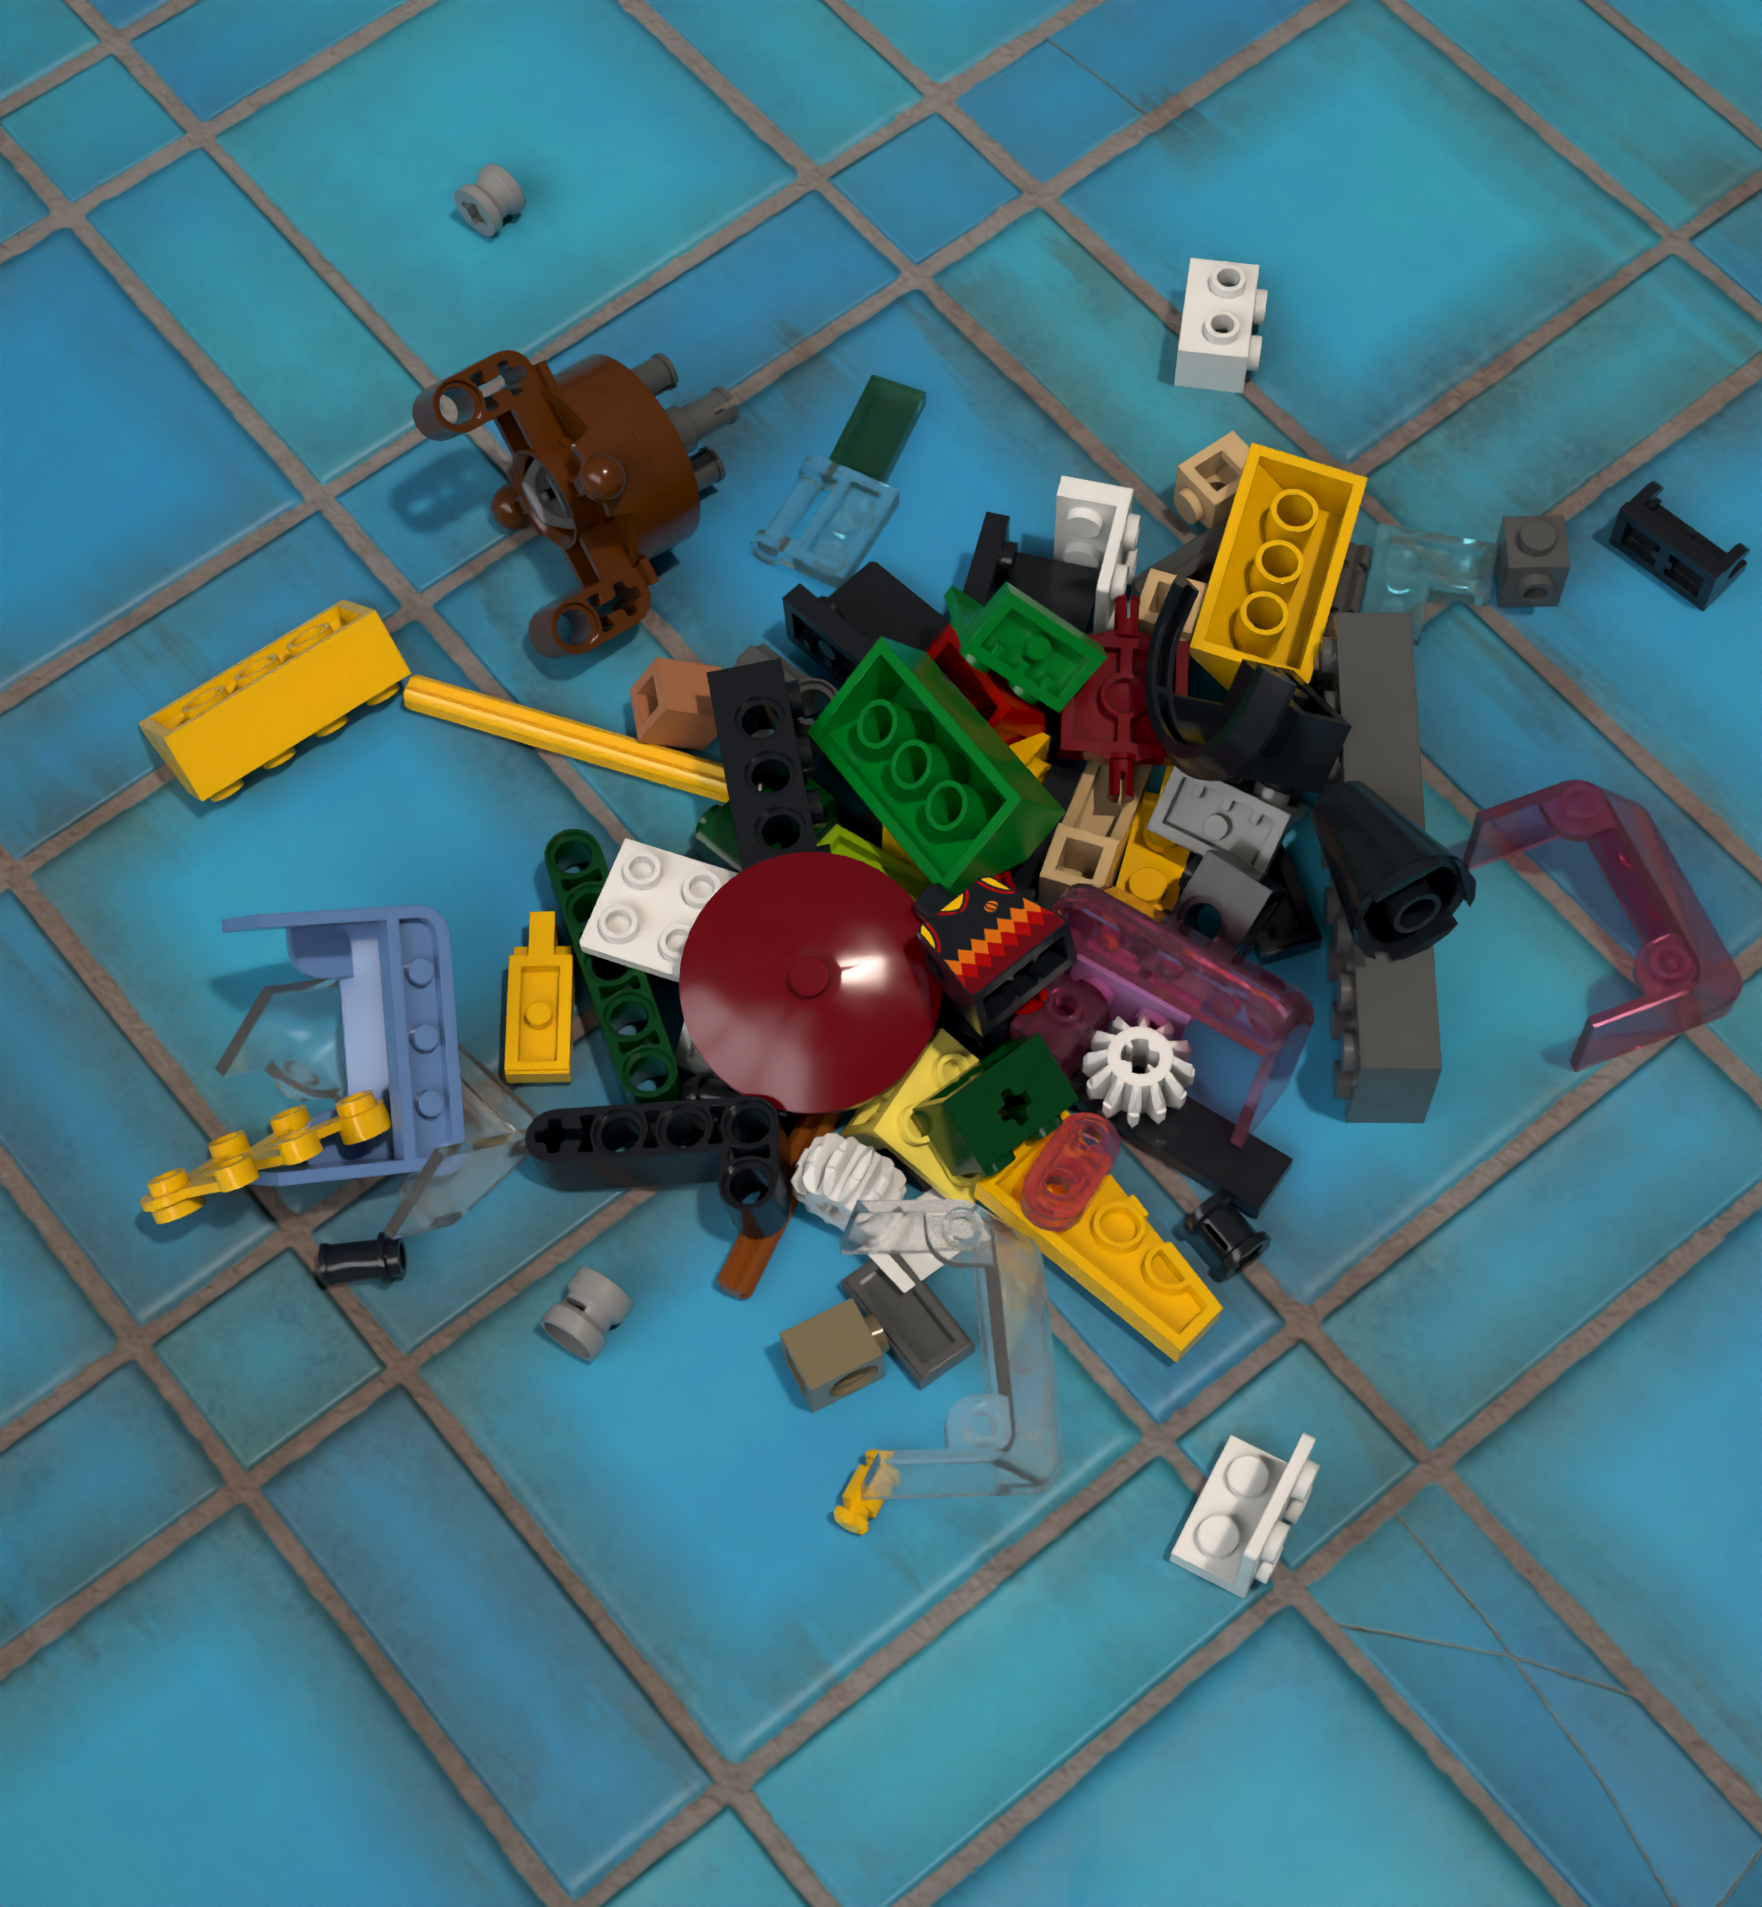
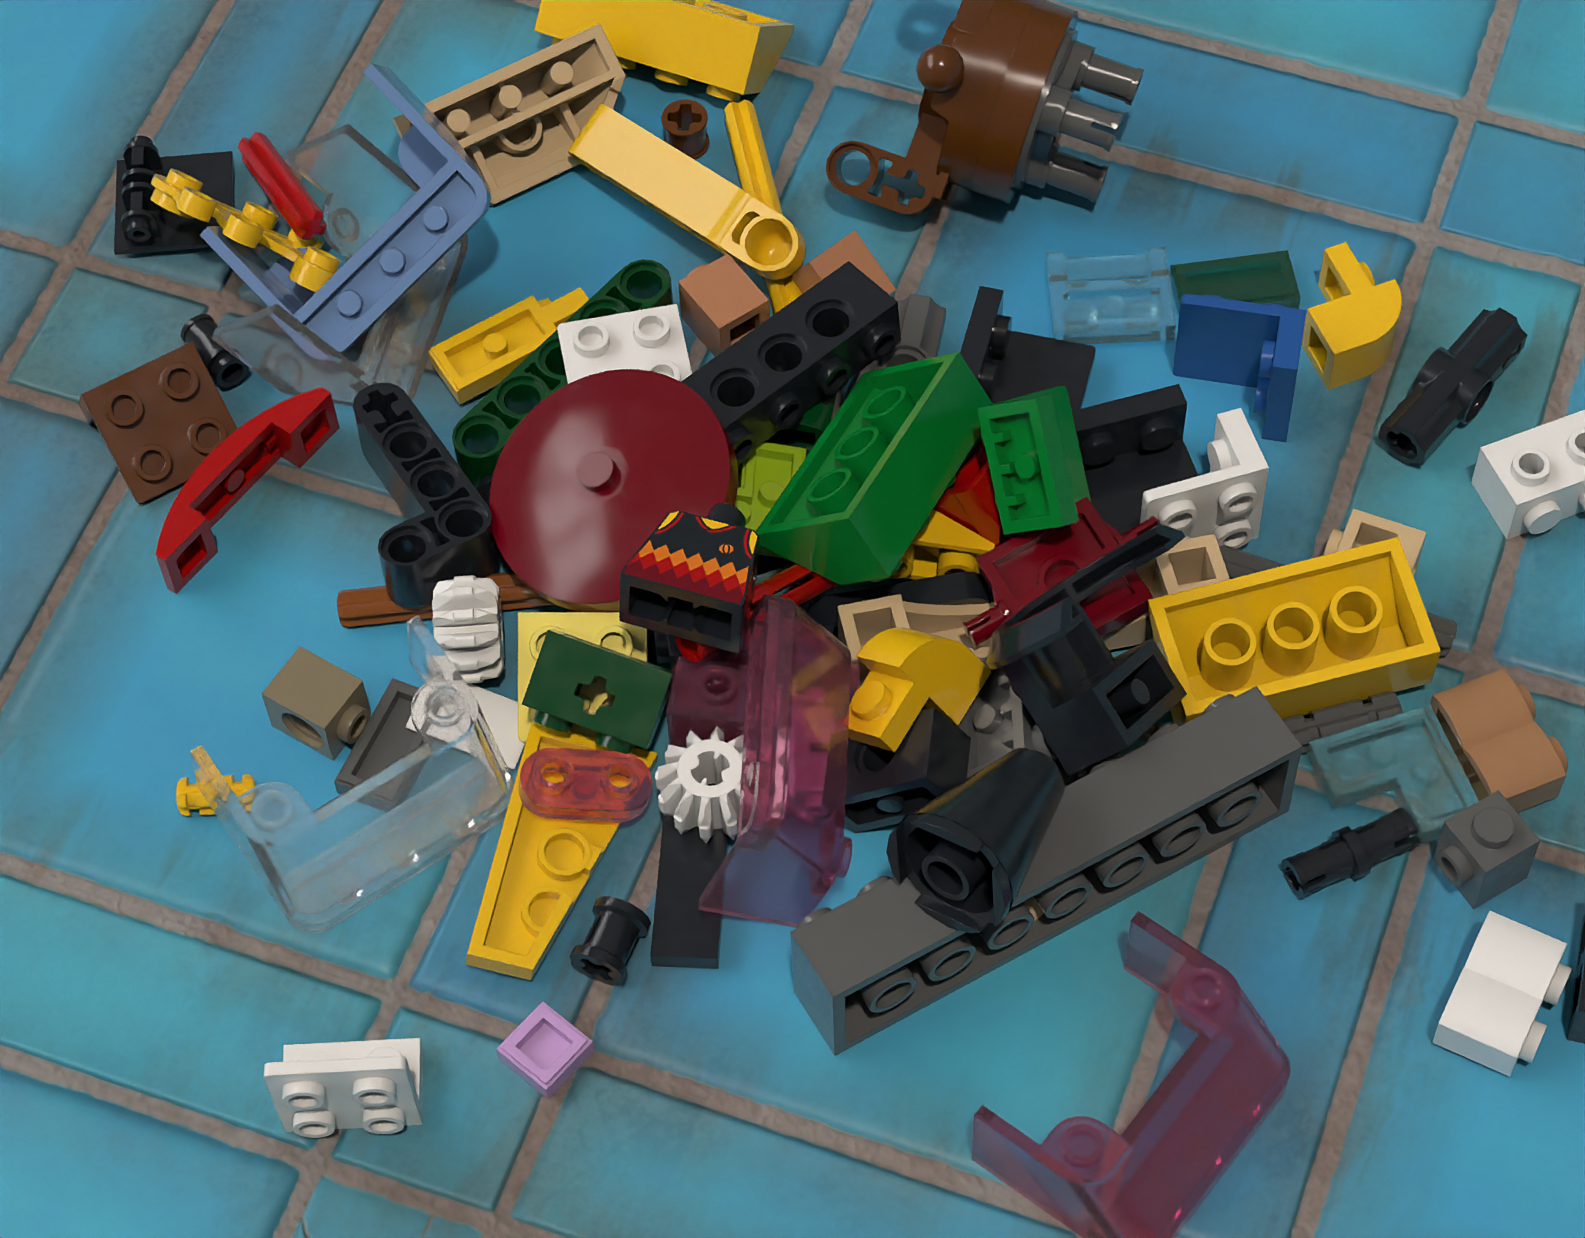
camera: 60 degrees right, 5 degrees down
light grey wheel [540,1267,634,1361] -> none
none -> reddish brown bracket [78,341,238,504]
none -> black hinge [114,136,233,255]
none -> red slope [155,387,340,594]
none -> red axle [238,132,327,241]
none -> tan wedge [392,23,626,206]
none -> lavender tile [496,1002,595,1099]
none -> yellow piece [567,103,806,280]
none -> reddish brown axle [661,100,710,160]
none -> nougat brick [678,254,770,357]
none -> yellow brick [837,628,992,752]
none -> blue bracket [1173,294,1307,442]
none -> black pin [1282,807,1420,899]
none -> yellow brick [1301,242,1402,390]
none -> black piece [1378,307,1527,465]
none -> medium nougat brick [1426,668,1568,813]
none -> white brick [1432,911,1572,1077]

